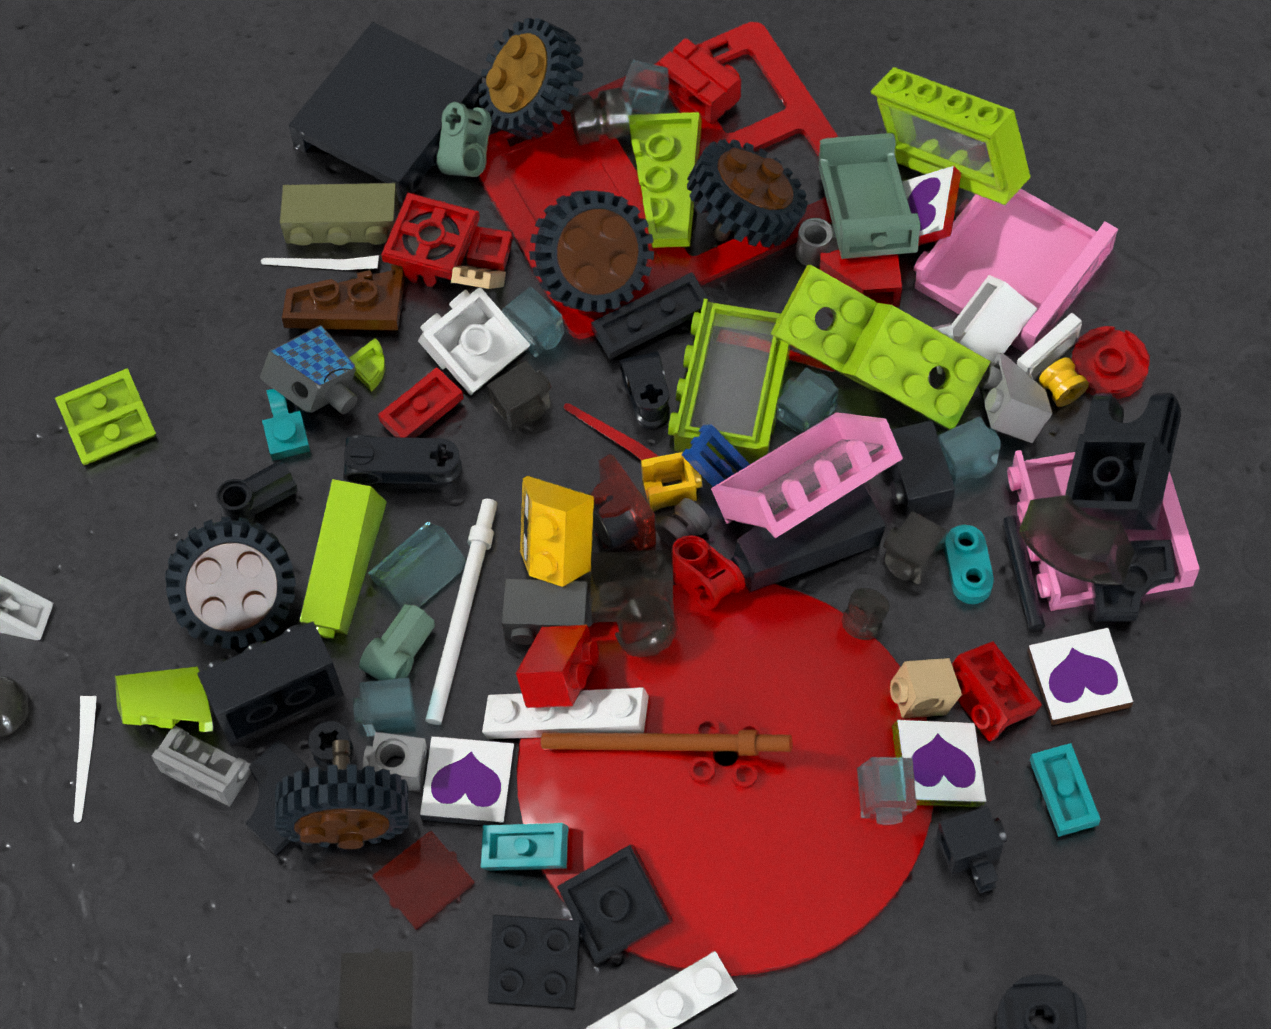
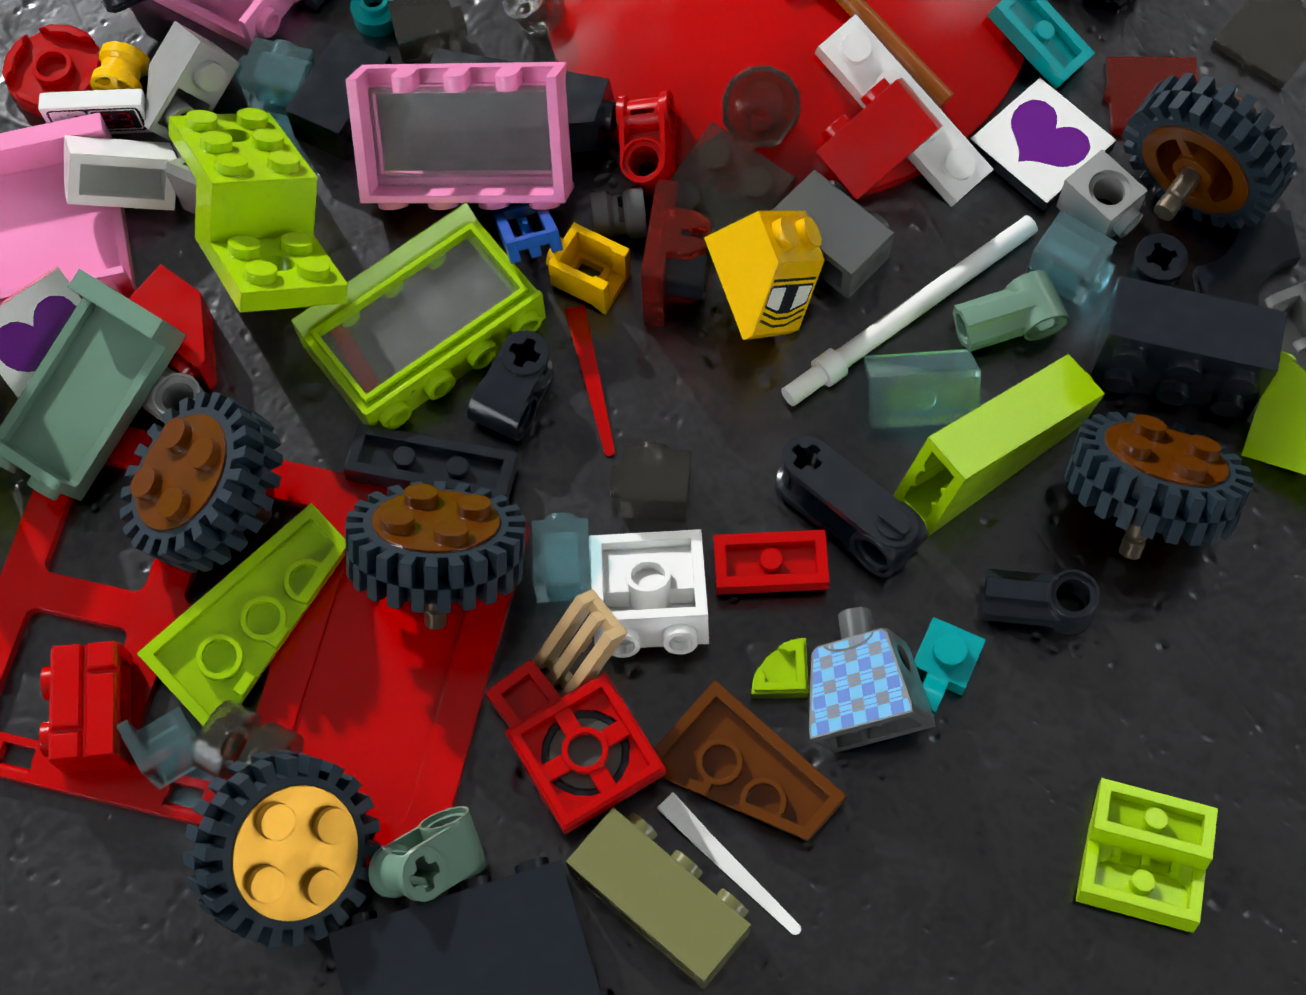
camera: 140 degrees left, 5 degrees up
clear light blue brick [777,367,838,434] -> none

